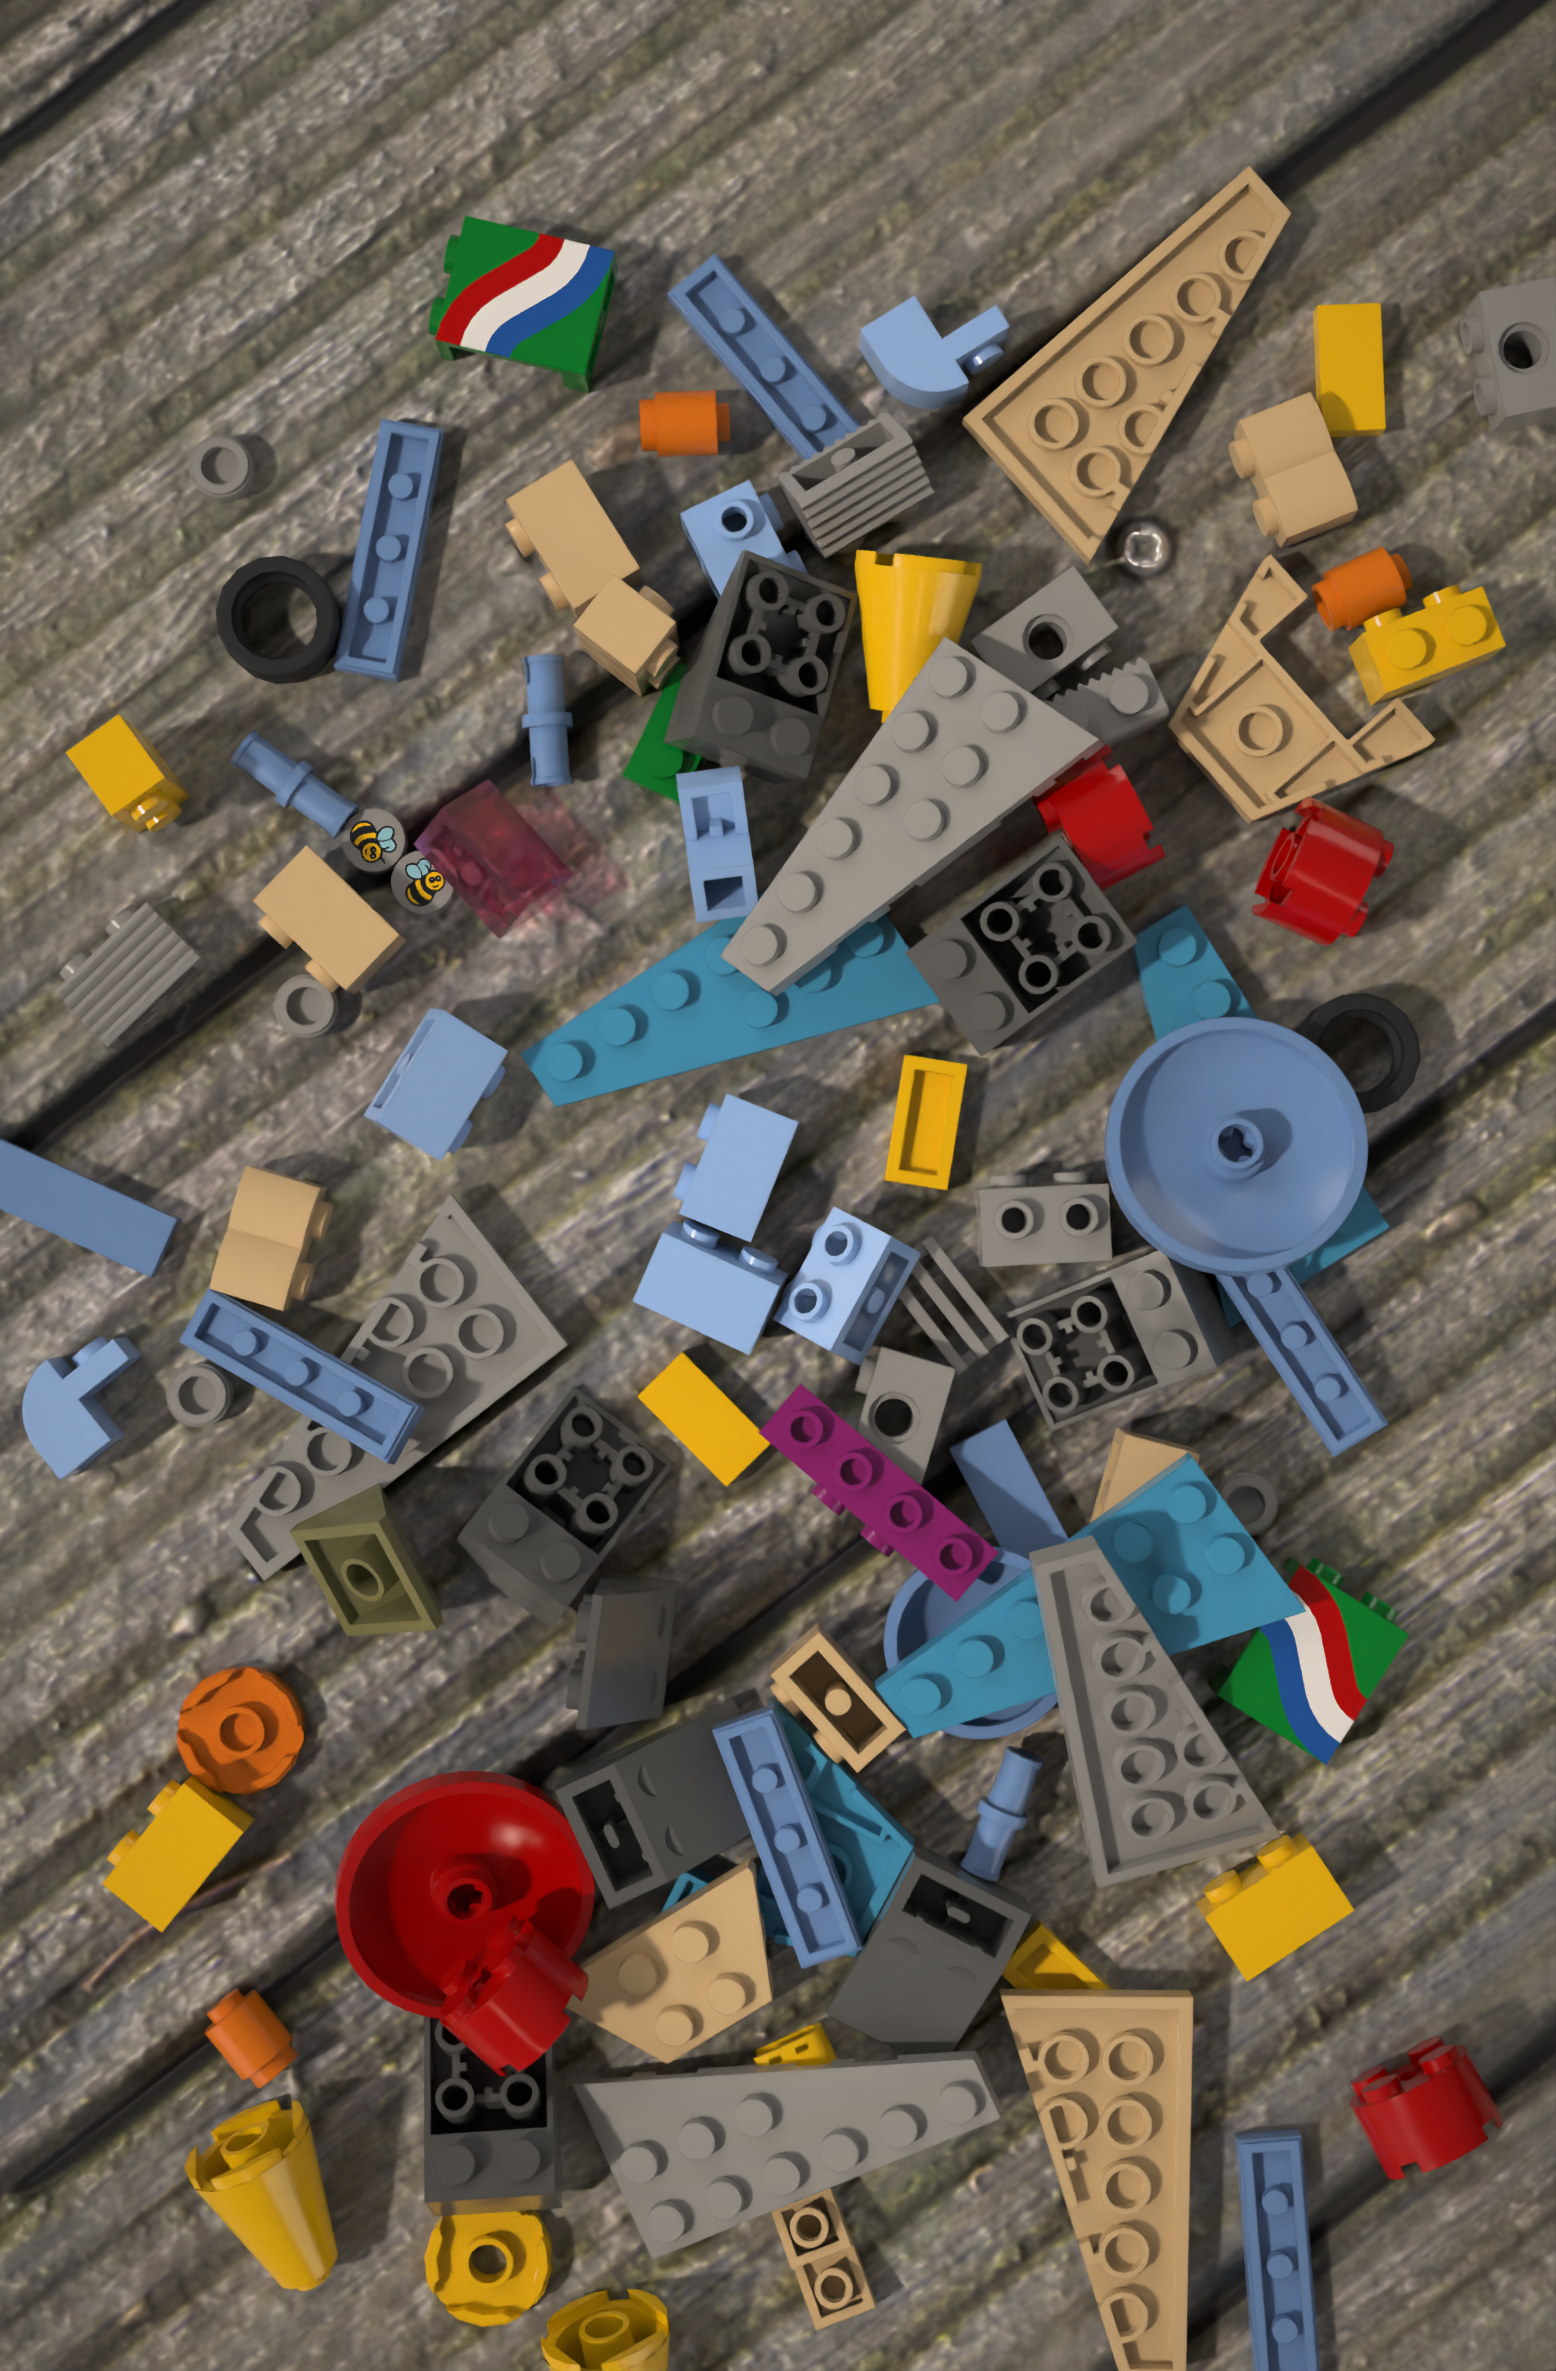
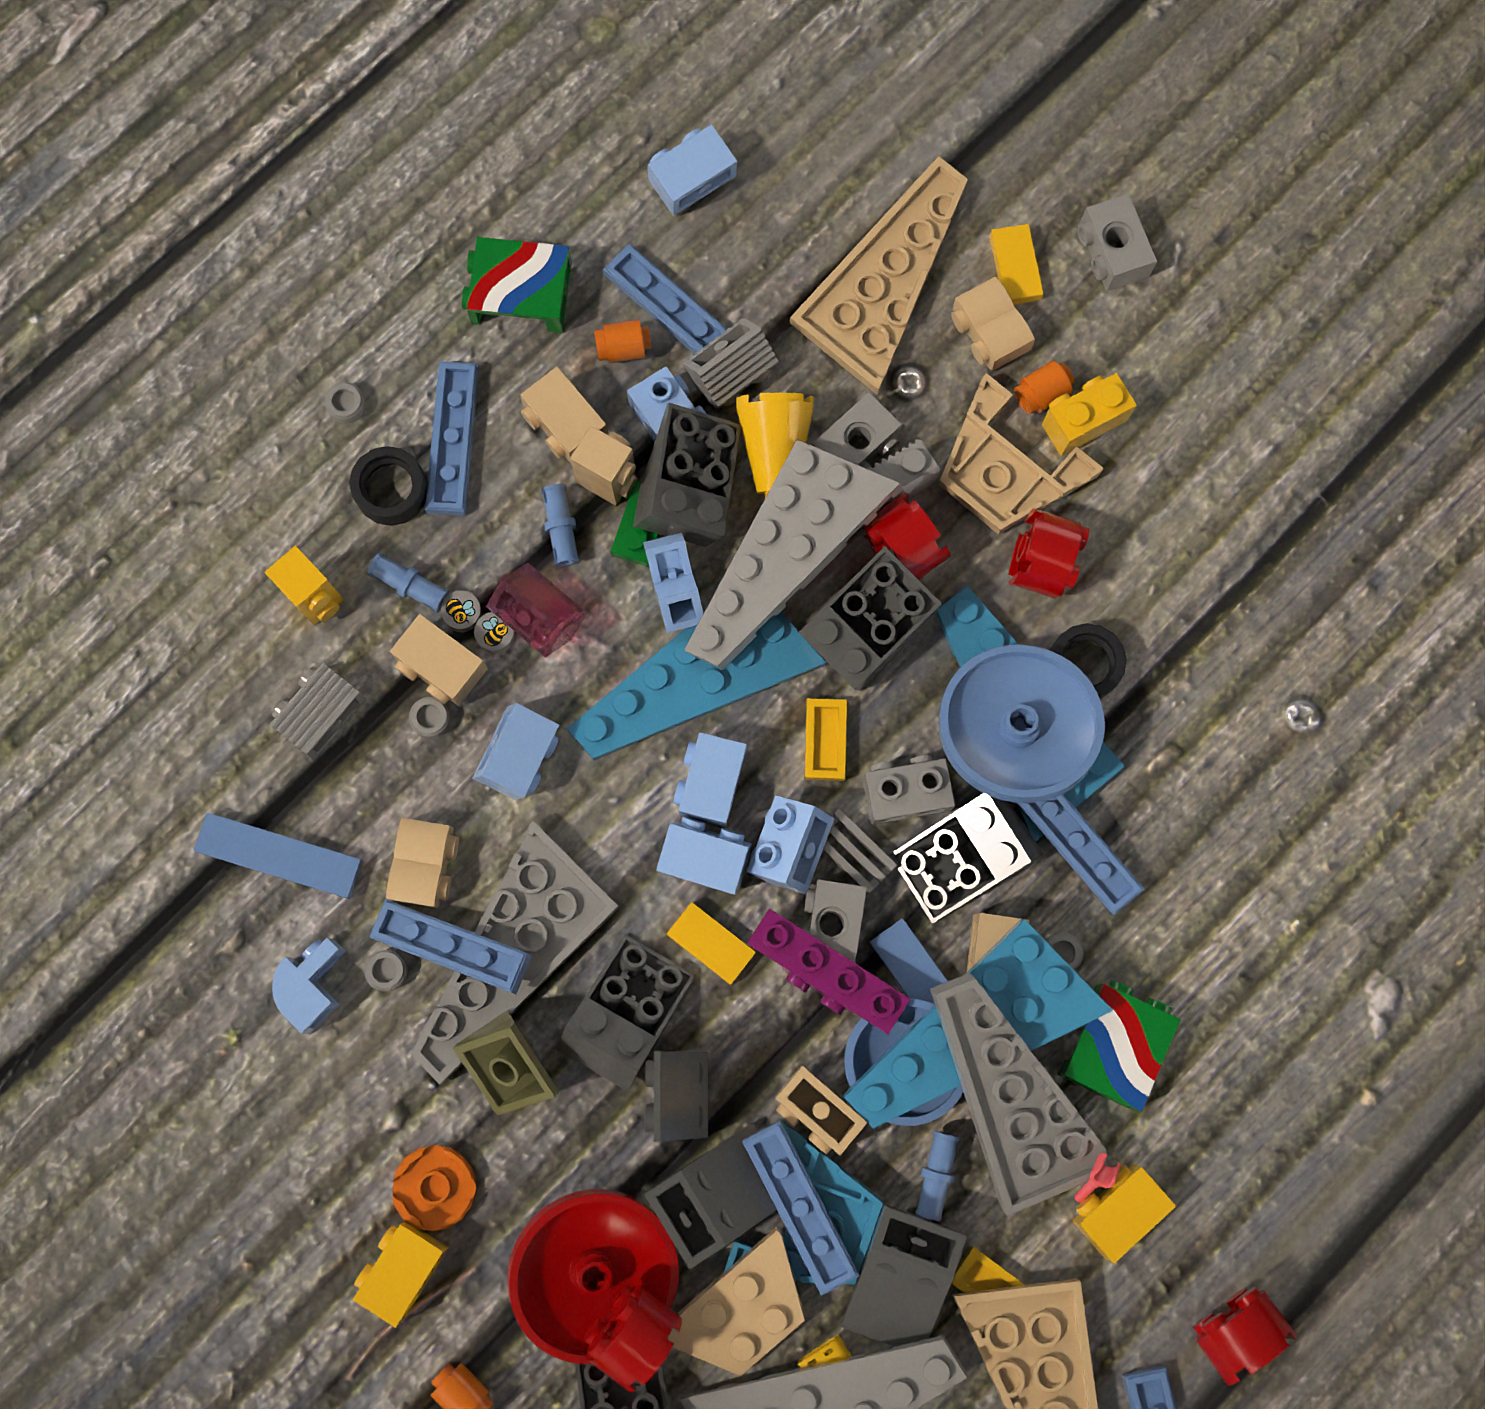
camera: 10 degrees left, 10 degrees down
light blue brick [859,295,1010,409] -> none
none -> light blue brick [648,124,737,216]
none -> coral hand [1074,1153,1121,1203]

